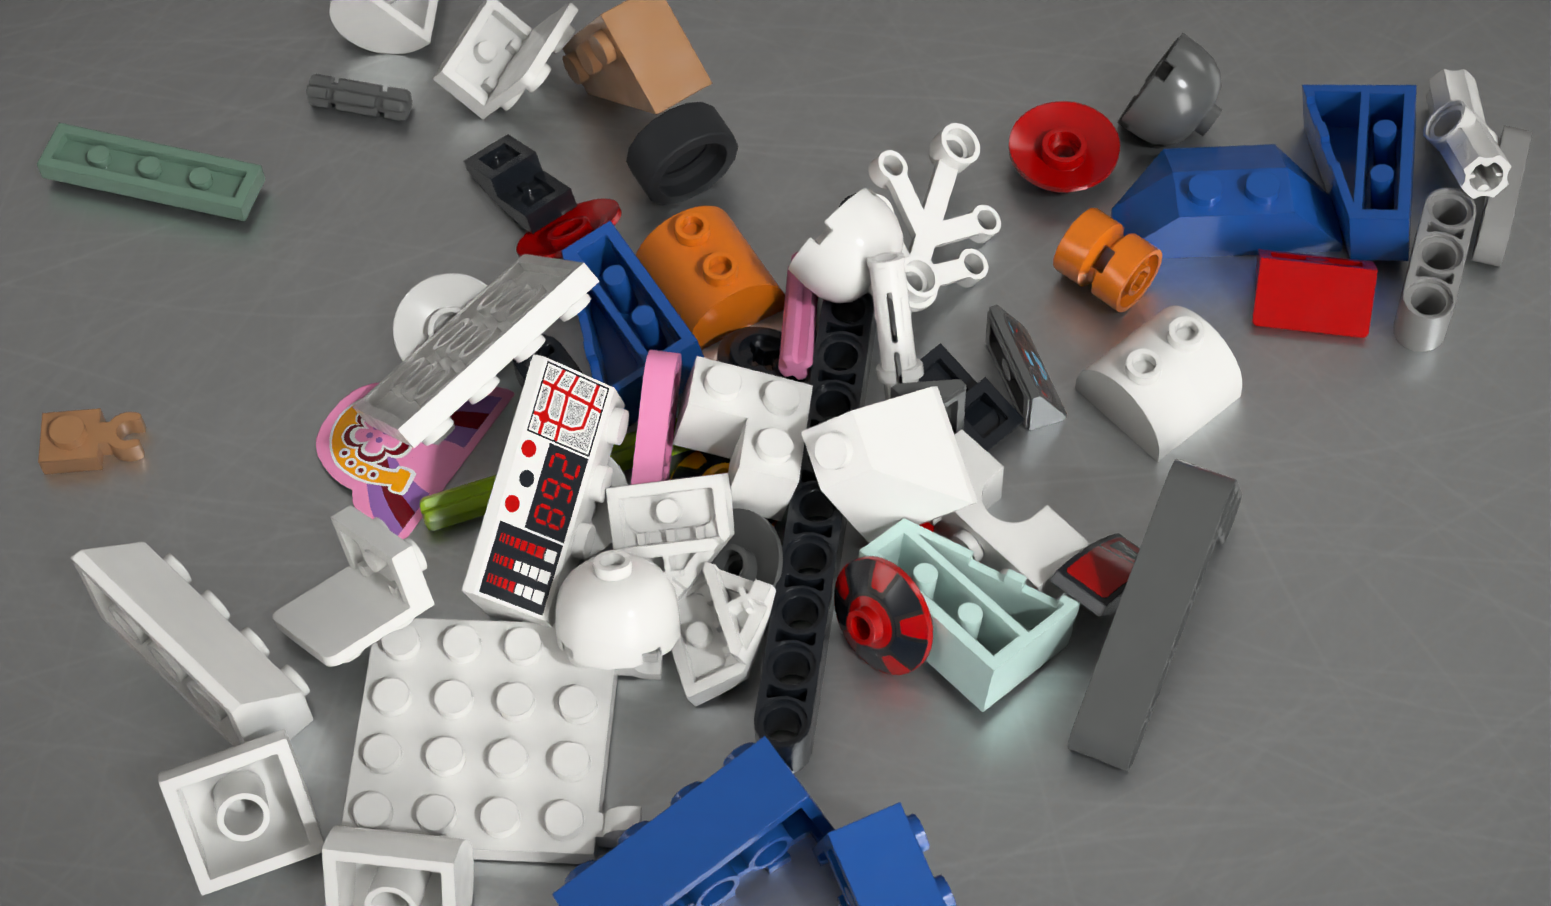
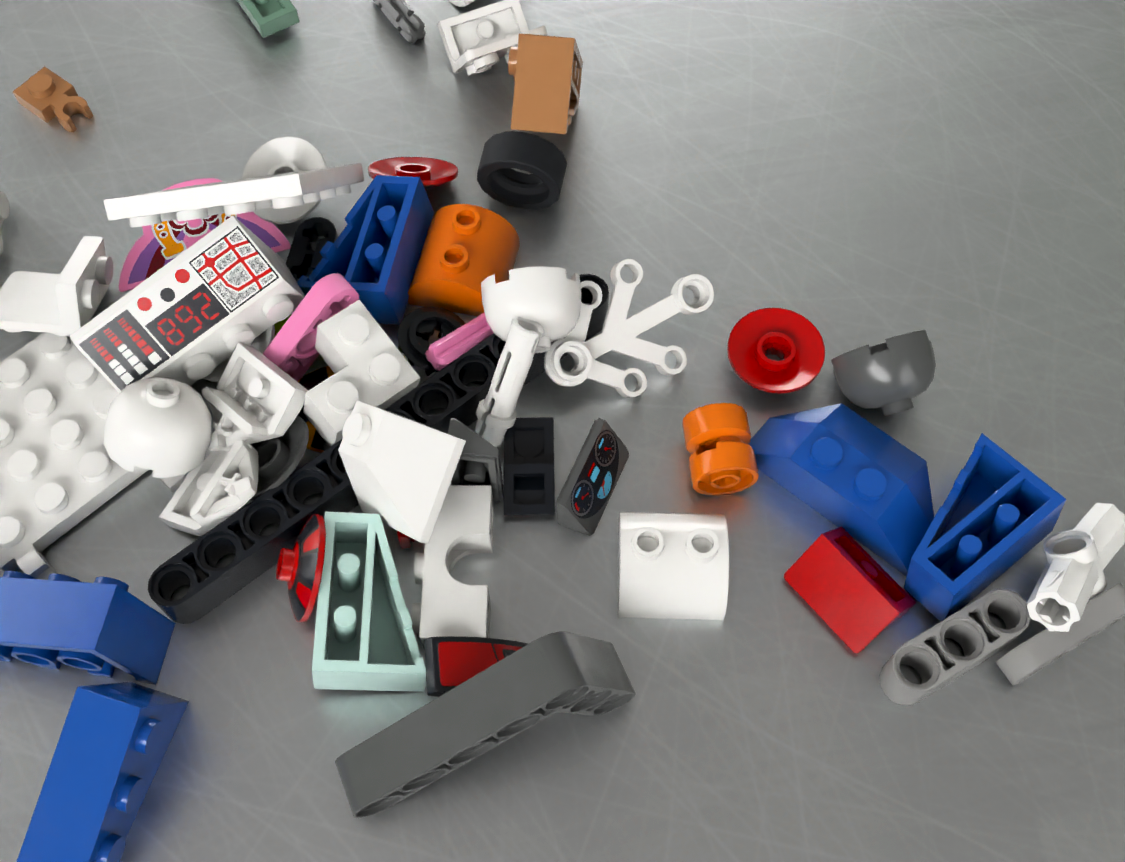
camera: 40 degrees right, 5 degrees up
black slope [464,134,577,234] -> none

